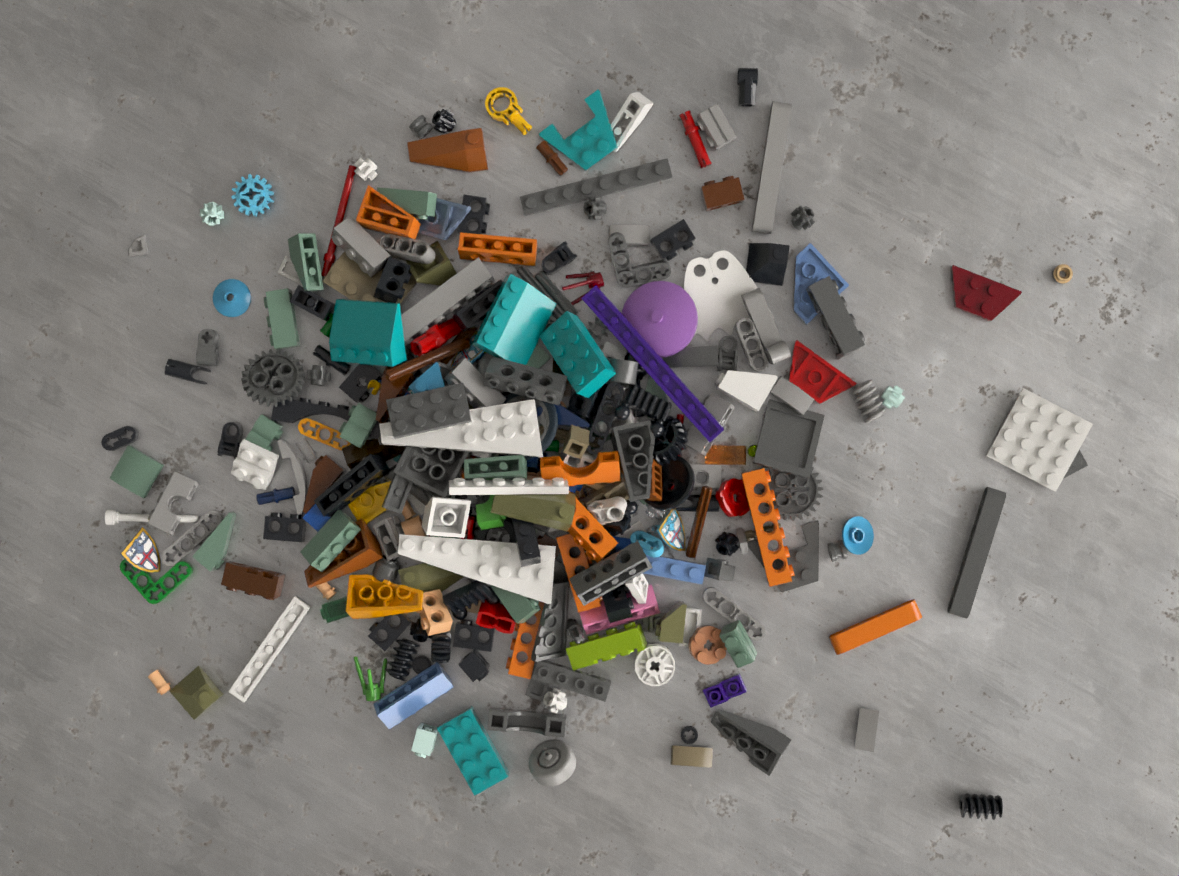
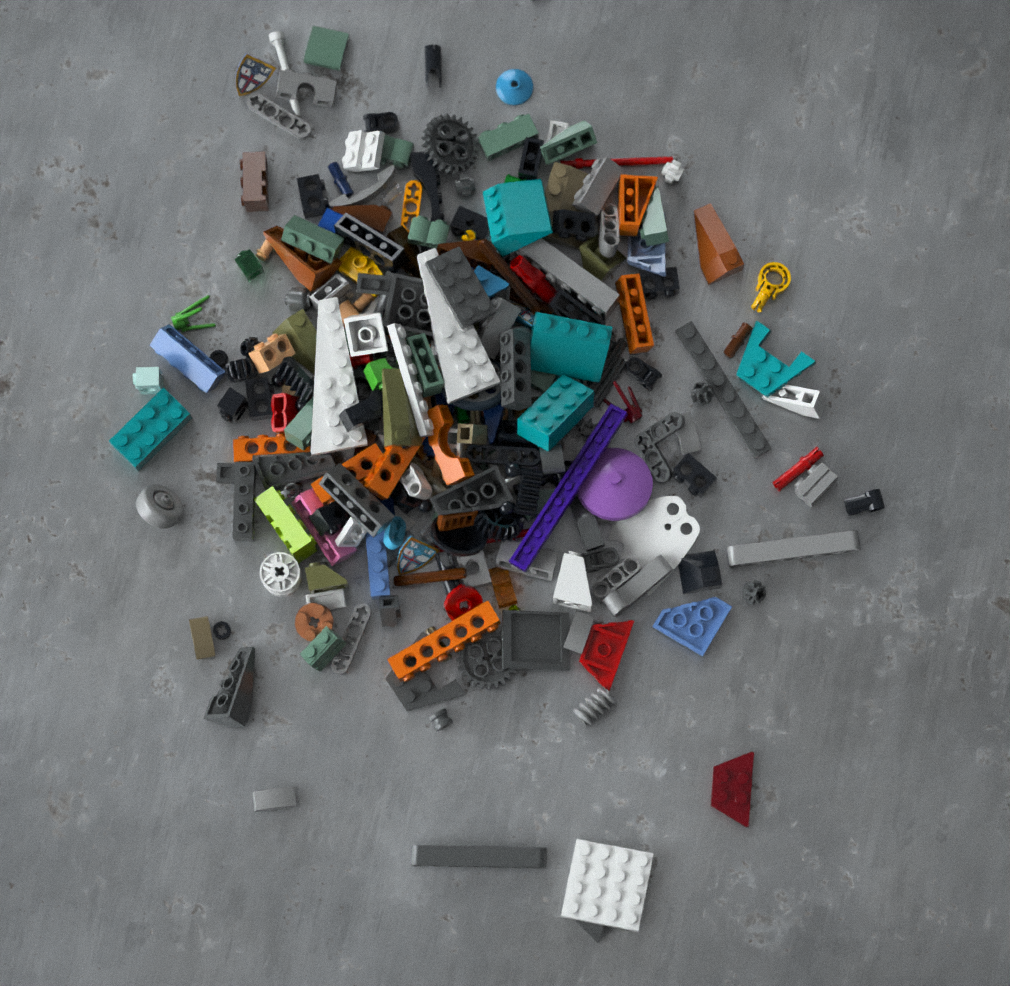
camera: 75 degrees right, 10 degrees down
black beam [101,426,139,451] -> none
green beam [120,559,193,604] -> none
light nougat pin [148,670,171,695] -> none
olive slope [170,666,224,720] -> none
sand green slope [192,512,236,571] -> none
dark grey piece [196,329,220,366] -> none
light aqua gear [200,202,224,226] -> none
white plate [228,596,311,702] -> none
medium azure gear [231,174,274,217] -> none
black pin [313,344,351,376] -> none
light orange wedge [346,574,423,619] -> none
black brick [368,613,413,652] -> none
black piece [385,638,420,681] -> none
dark grey wheel [409,115,433,139] -> none
black gear [432,109,456,134] -> none
dark grey arch [487,707,566,738] -> none
white gear [543,688,567,714] -> none
reddish brown brick [700,176,745,212] -> none
dark purple slope [703,673,747,708] -> none
black gear [715,531,739,556] -> none
light grey tile [735,528,749,555] -> none
dark grey wedge [806,276,865,360] -> none
orange beam [829,599,922,655] -> none
dark azure dish [842,516,874,555] -> none
light aqua gear [881,385,905,409] -> none
black piece [960,793,1003,820] -> none
tan plate [1053,264,1073,284] -> none

